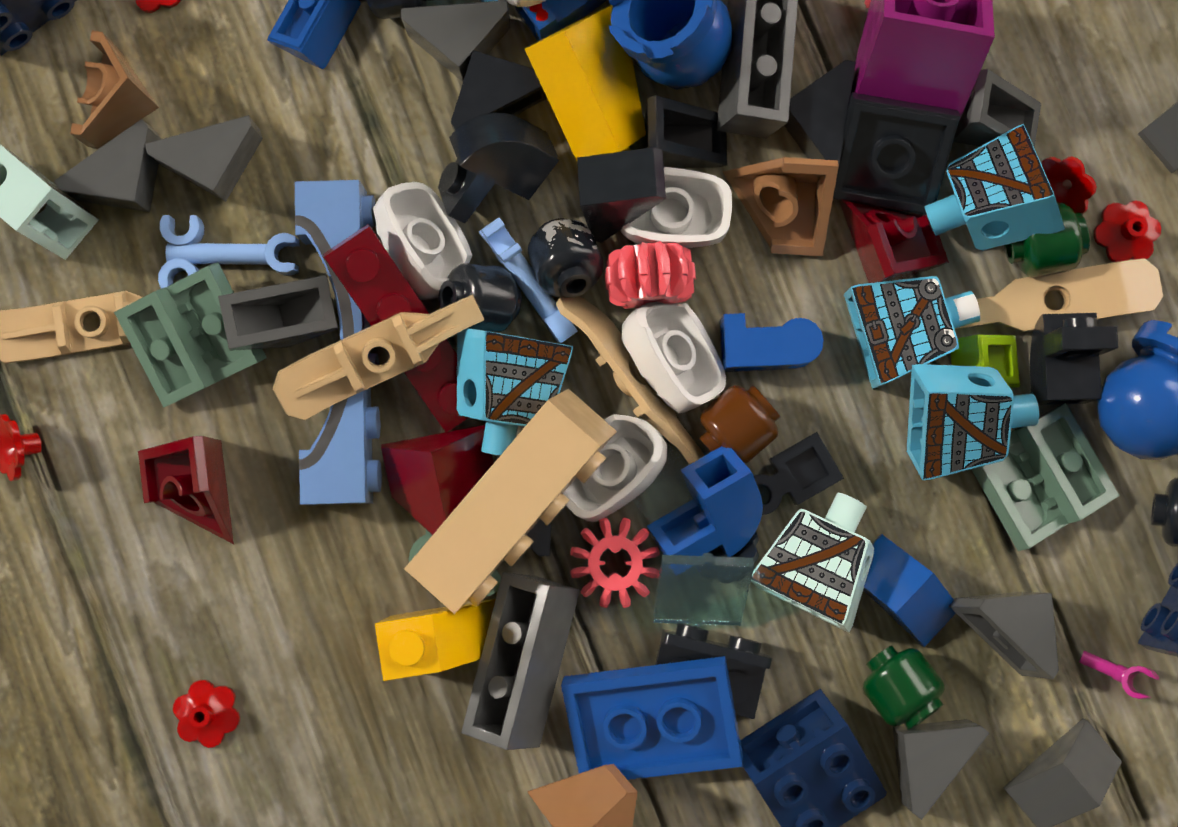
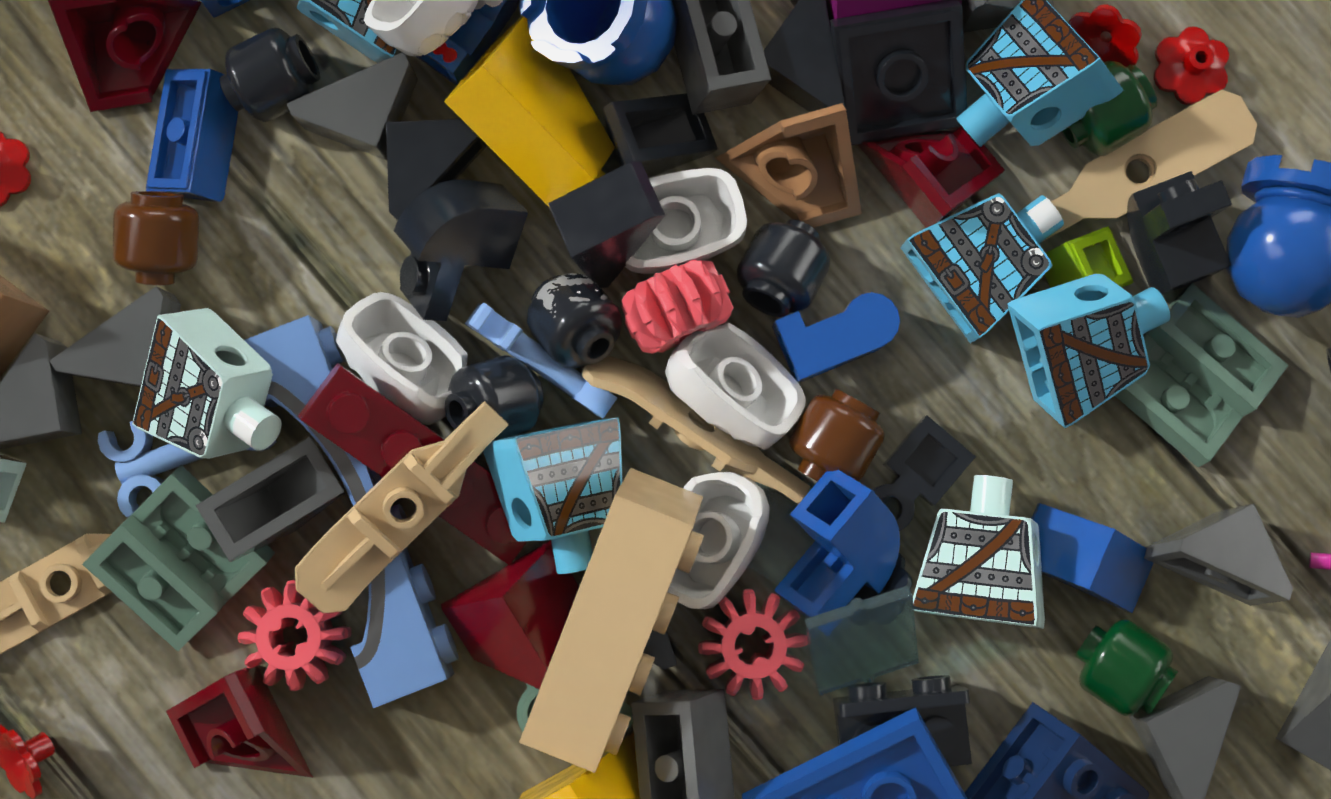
camera: 20 degrees left, 0 degrees up
none -> reddish brown head [113,191,199,285]
none -> torso [132,308,282,459]
none -> coral gear [237,580,351,691]
none -> black head [737,220,830,317]

